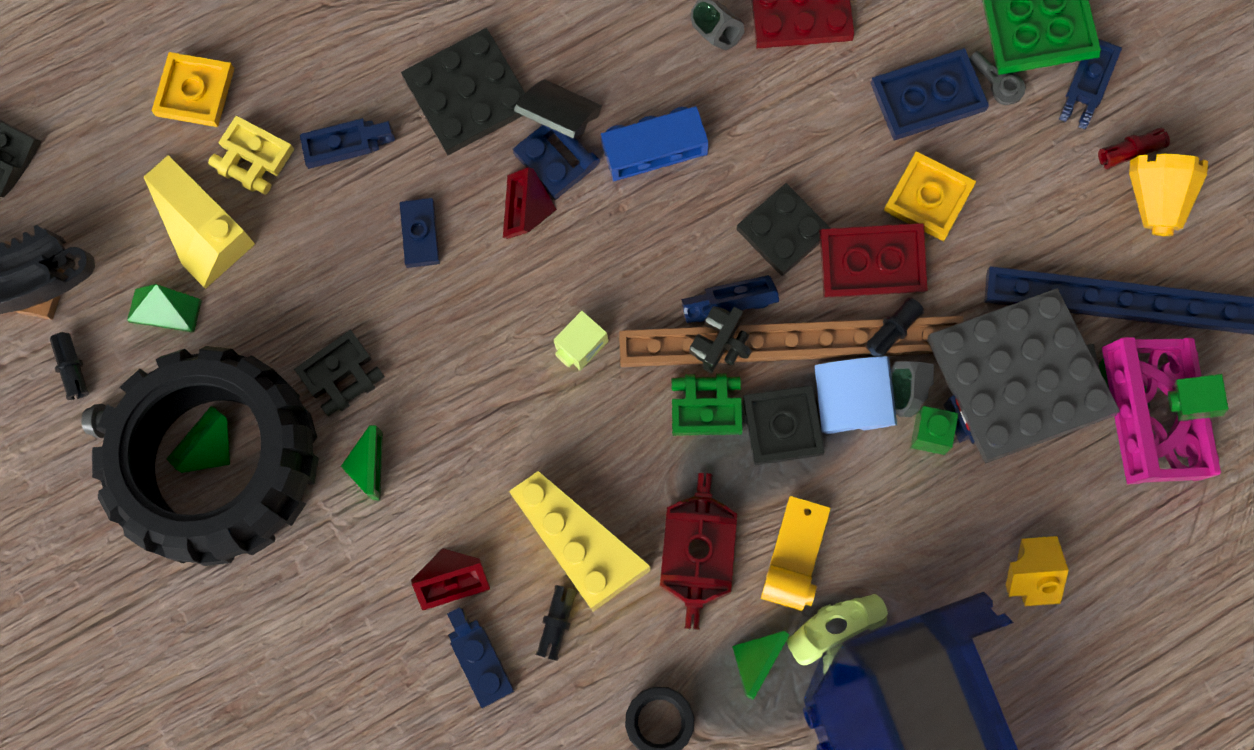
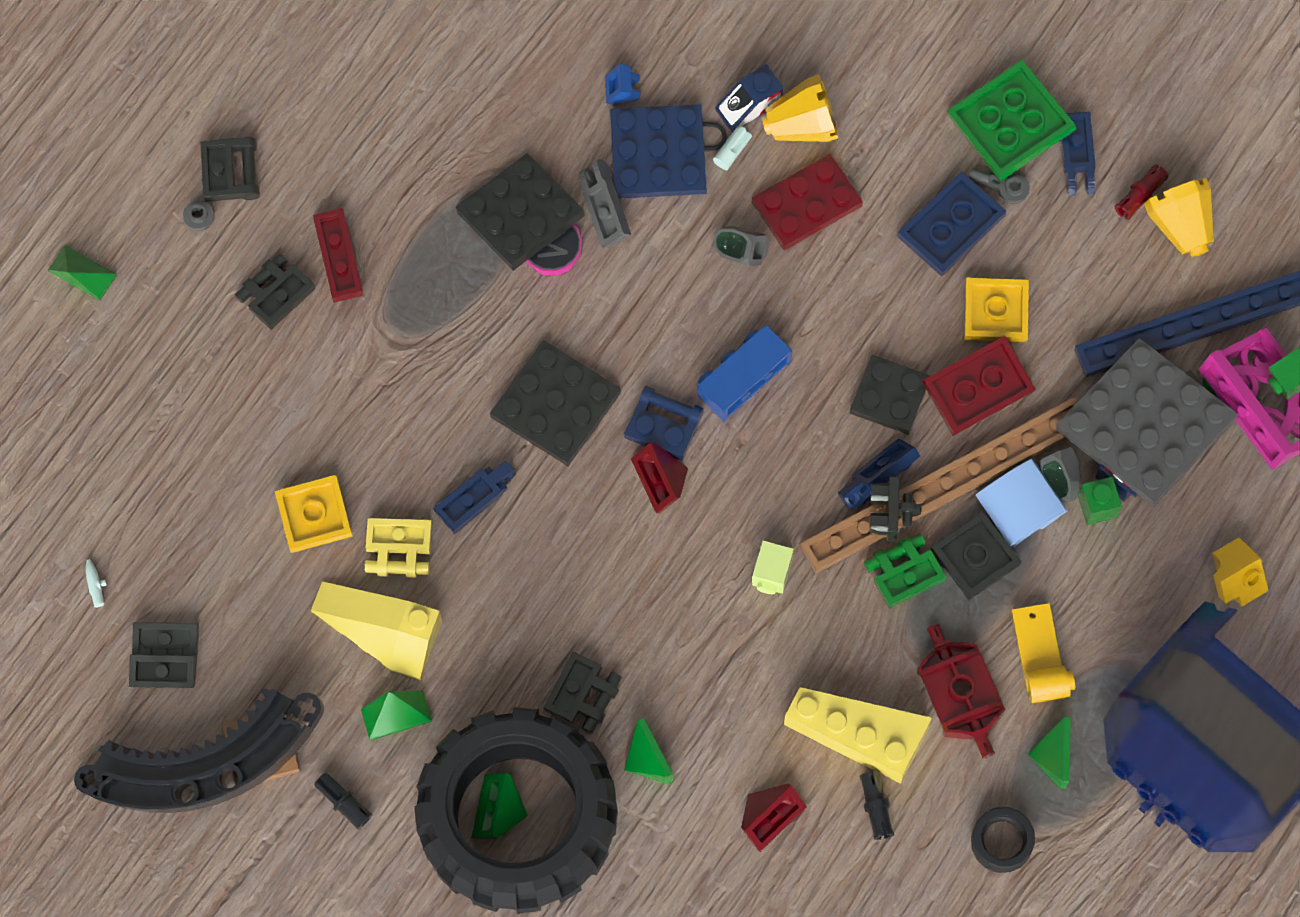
camera: 30 degrees left, 5 degrees down
dark grey plate [81,404,106,438] -> none
dark blue plate [400,198,440,268] -> none
dark blue hinge [447,607,515,709] -> none
pearl dark grey slope [514,79,602,138] -> none
yellowish green piece [786,594,888,665] -> none
black axle [866,298,924,357] -> none

